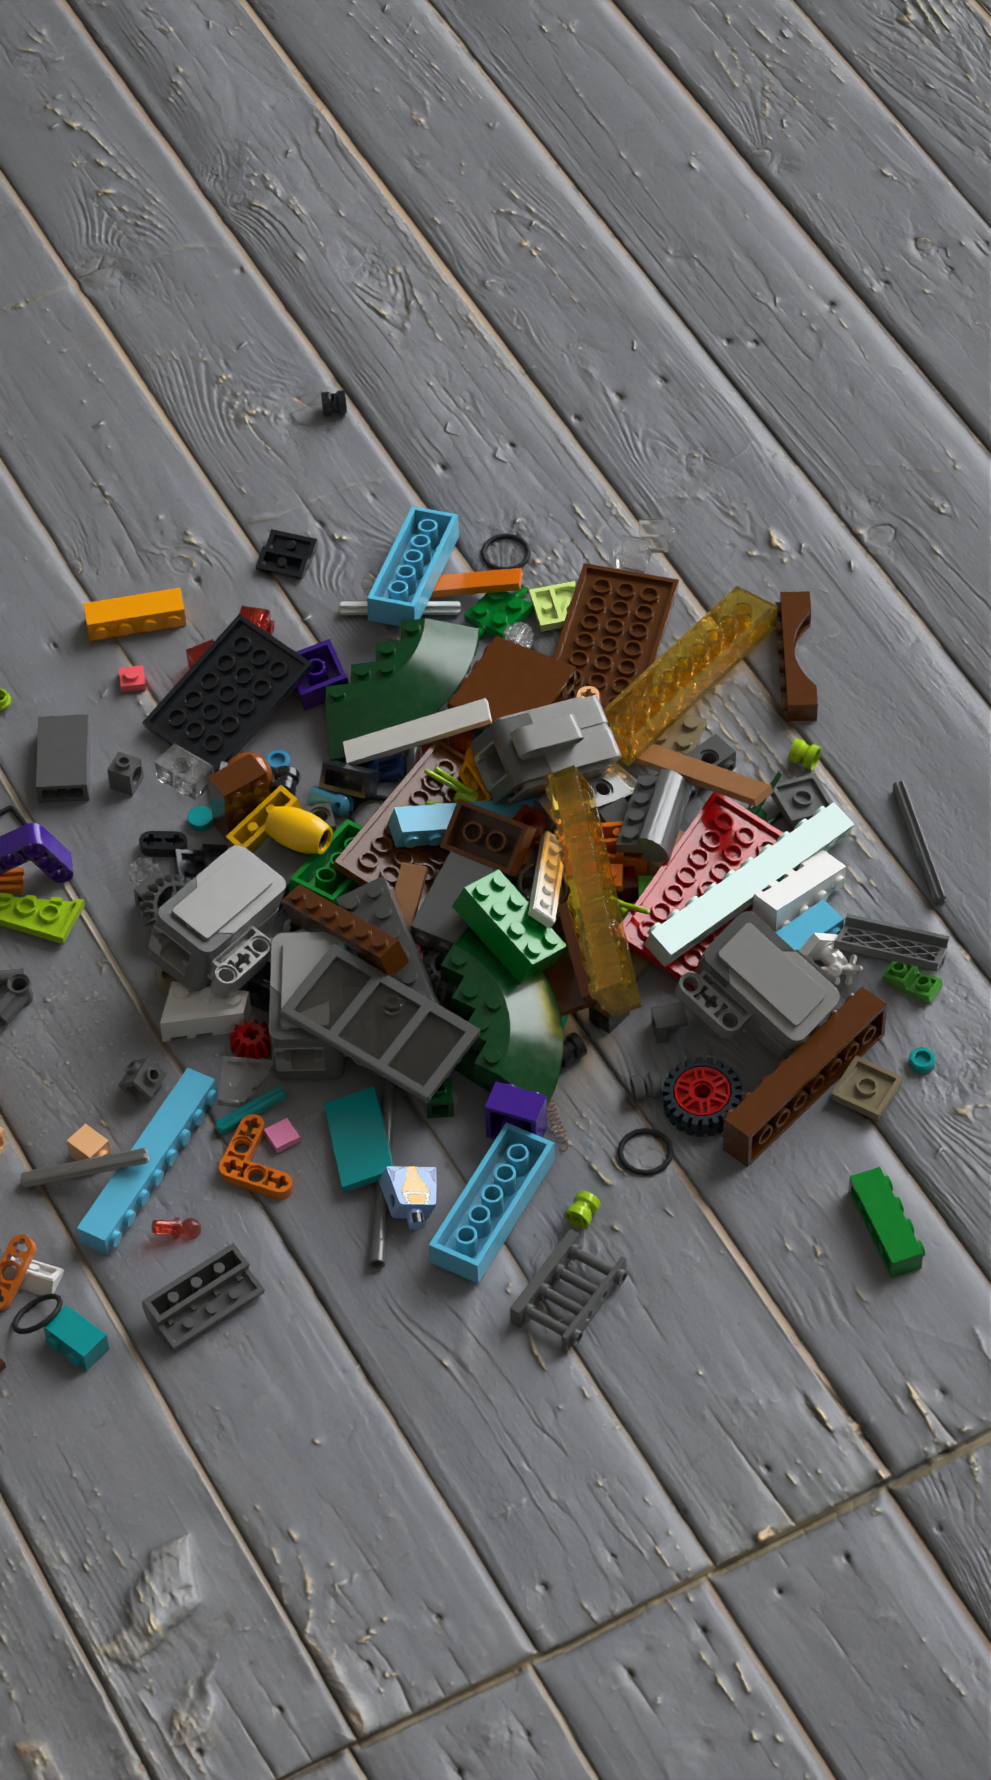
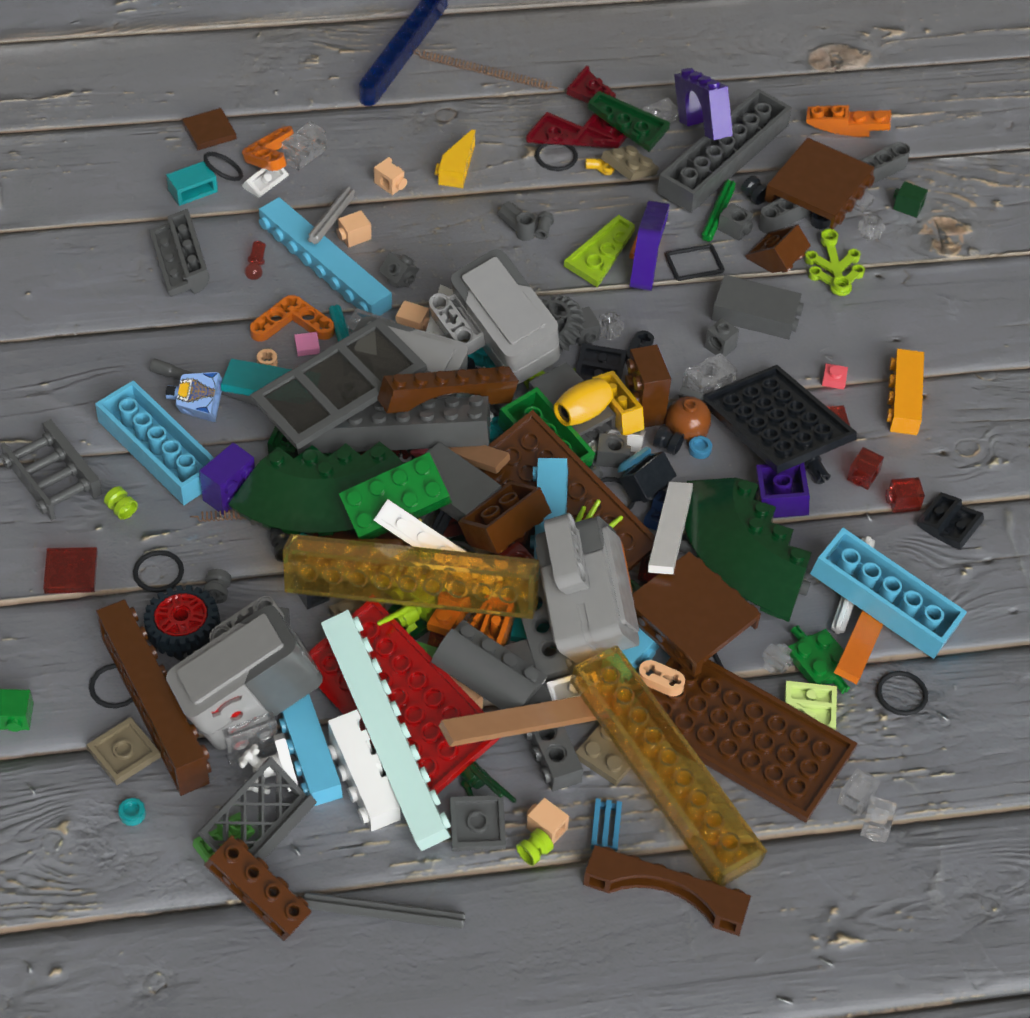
camera: 105 degrees right, 0 degrees up
none -> clear red tile [43,547,98,594]
none -> black piece [89,663,133,709]
none -> reddish brown brick [204,835,312,941]
none -> light nougat bush [257,349,278,367]
none -> light nougat brick [396,300,430,331]
none -> light nougat brick [526,798,569,844]
none -> dark azure tile [590,798,622,852]
none -> clear red brick [885,477,925,513]

